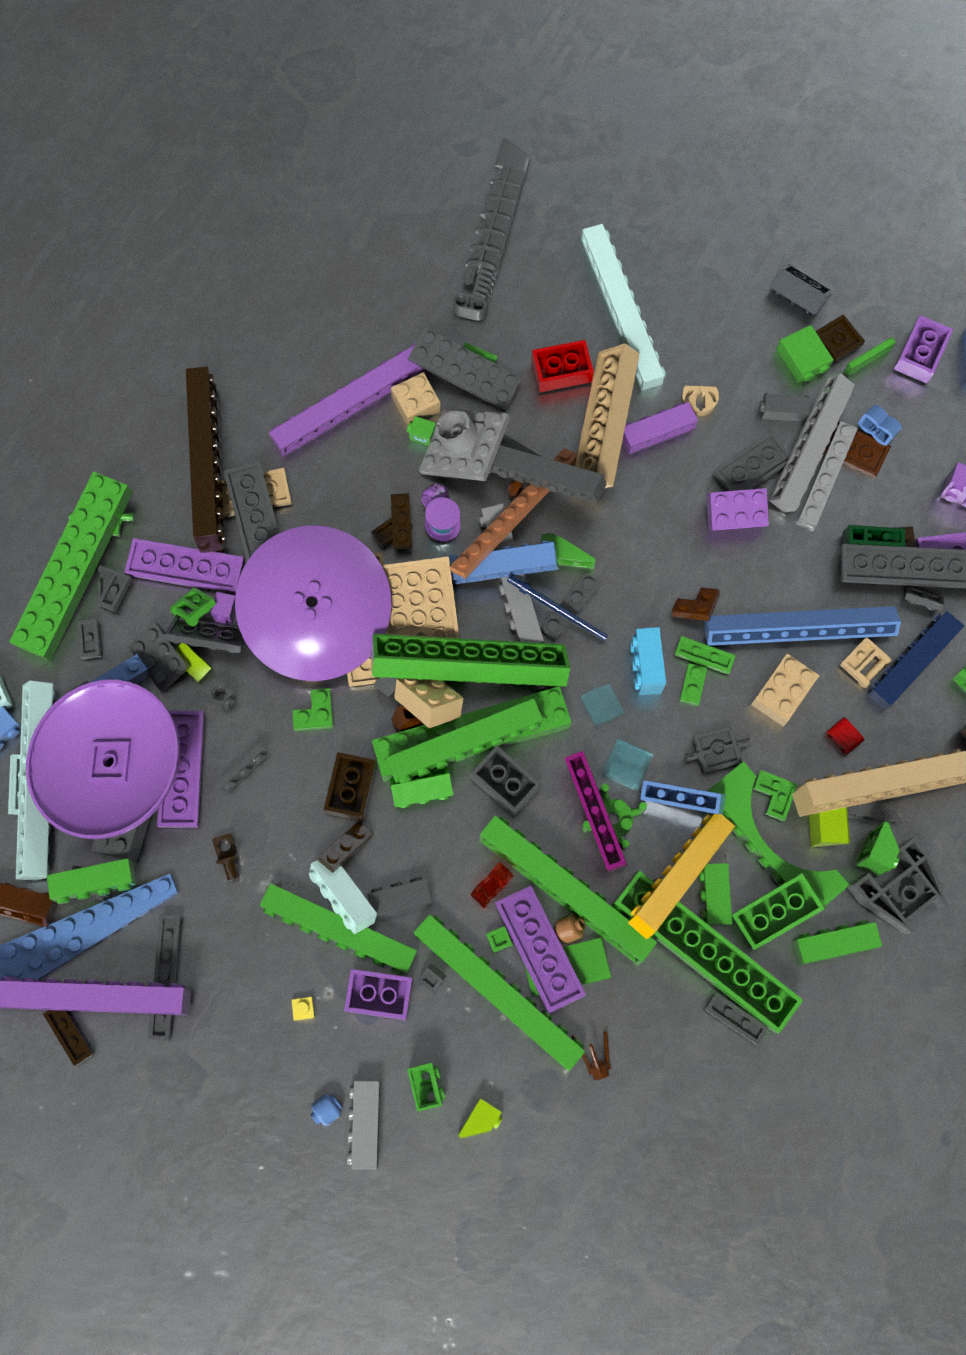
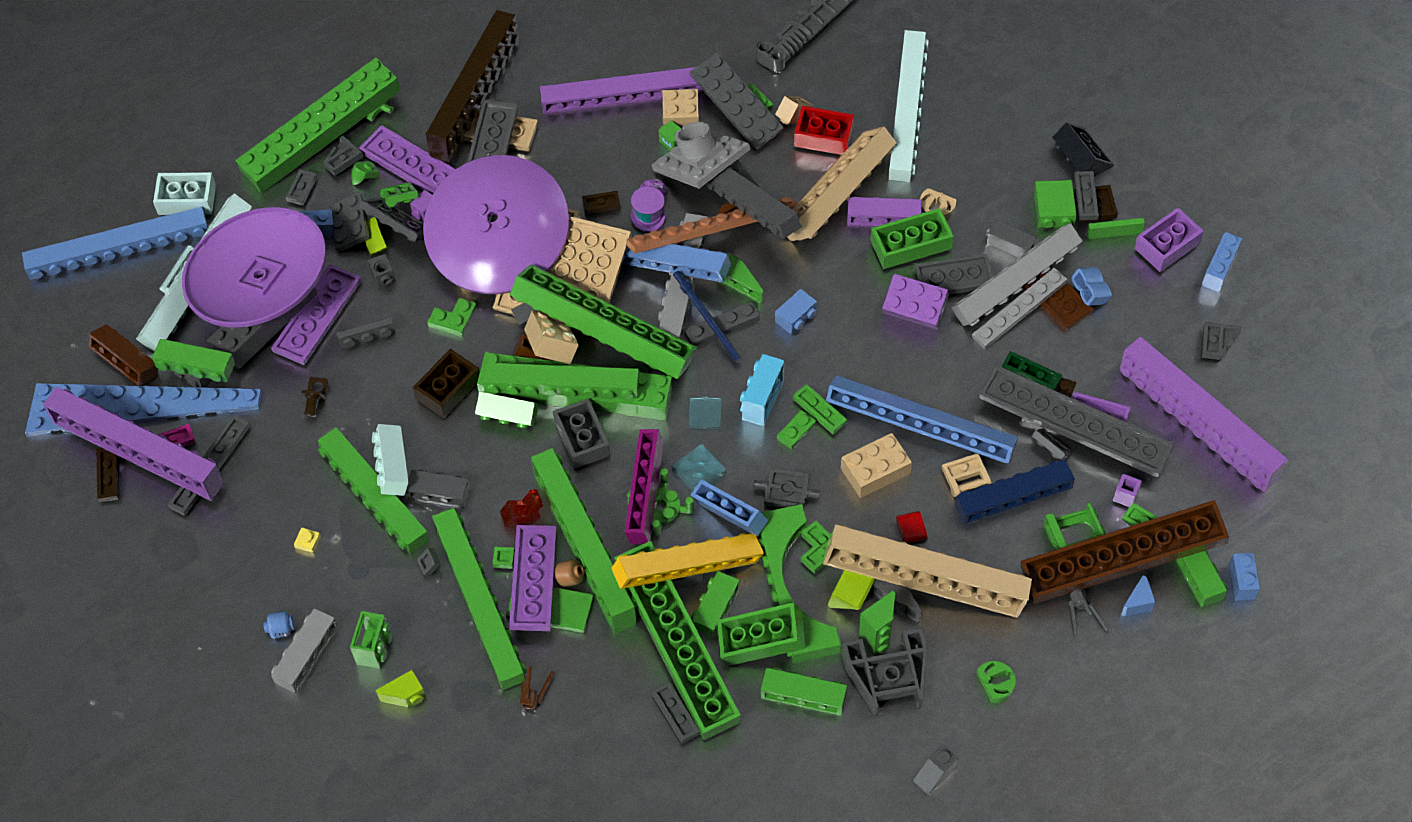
camera: 30 degrees right, 15 degrees down
dark brown plate [318,820,374,873] -> none
medium lavender brick [344,969,413,1021] -> none
dark brown plate [390,493,412,550] -> none
reddish brown plate [672,587,720,621] -> none
none -> dark pink plate [157,424,196,447]
none -> bright green plate [351,161,380,185]
none -> tan slope [775,96,813,125]
none -> medium blue brick [775,289,817,335]
none -> bright green brick [870,208,954,269]
none -> dark grey plate [1074,171,1099,220]

